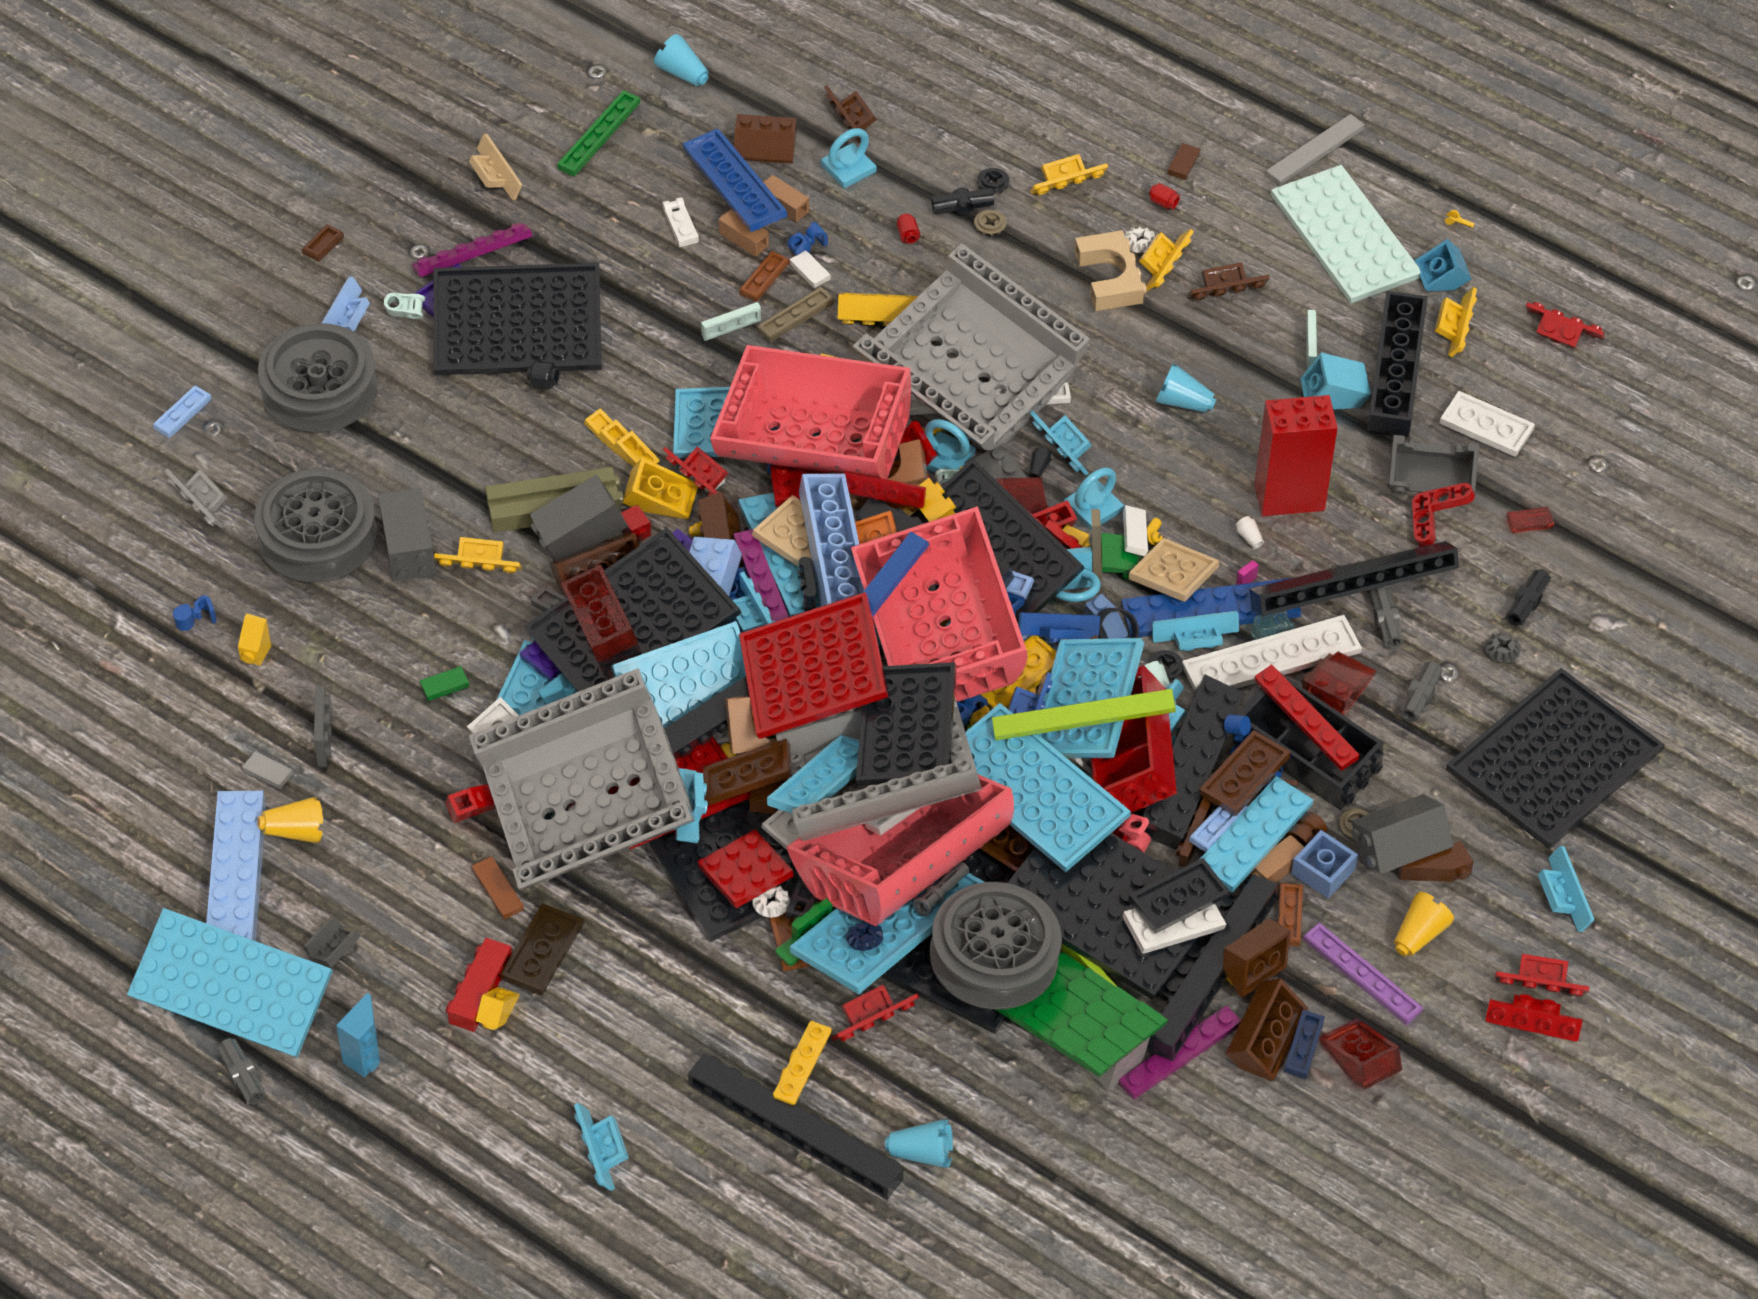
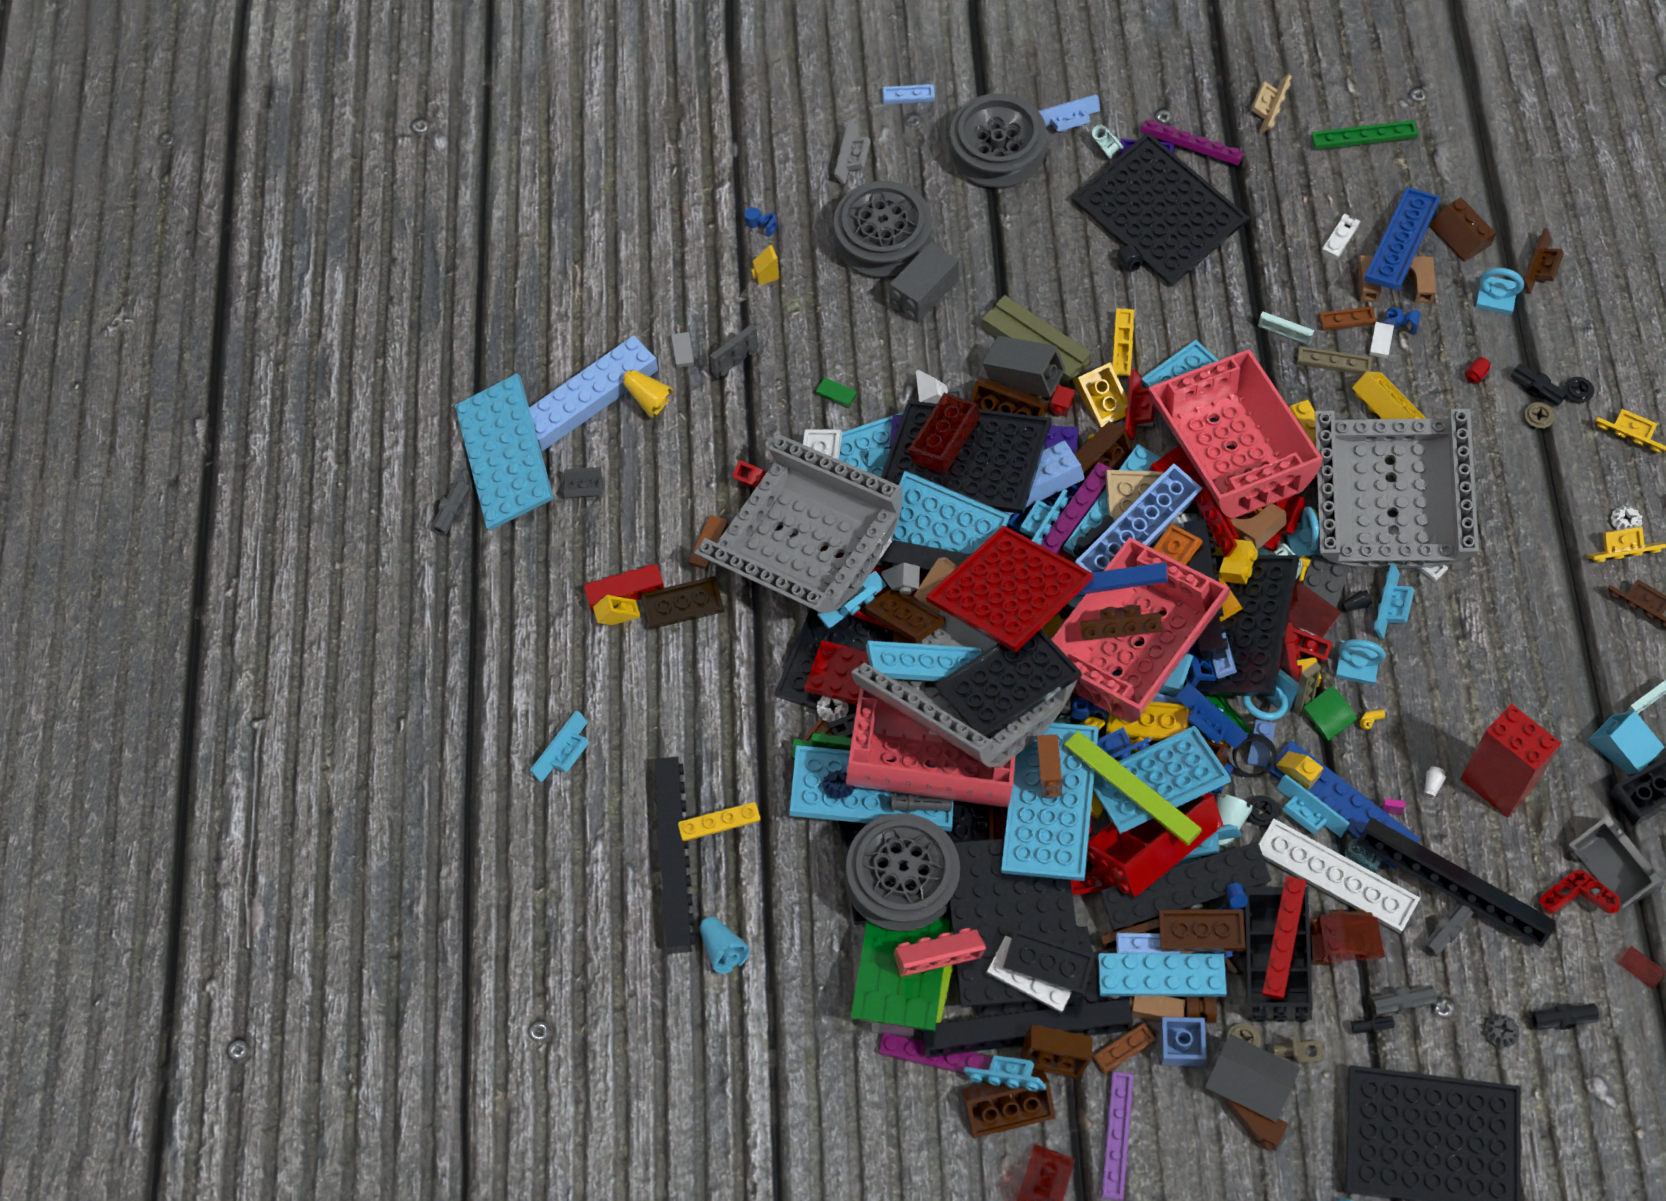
camera: 55 degrees right, 10 degrees up
reddish brown tile [302,224,344,262] -> none
dark azure slope [336,993,380,1078] -> none
yellow bracket [434,537,522,573] -> none
medium azure cone [654,34,709,86] -> none
red bracket [831,985,919,1042] -> none
tan arch [1074,230,1147,311] -> none
coral leg [1119,814,1151,853] -> none
white tile [1123,505,1148,556] -> none
tan plate [1129,538,1219,602] -> none
medium azure cone [1156,364,1217,413] -> none
dark blue plate [1284,1010,1325,1079] -> none
yellow cone [1394,892,1454,956] -> none
none -> light grey slope [882,563,920,595]
none -> coral slope [894,928,986,977]
none -> white slope [916,370,948,404]
none -> medium azure bracket [964,1055,1046,1091]
none -> dark orange brick [1037,734,1062,799]
none -> reddish brown bracket [1080,604,1163,641]
none -> dark tan bracket [1274,1035,1323,1063]
none -> yellow slope [1276,751,1323,790]
none -> black axle [1351,1016,1395,1035]

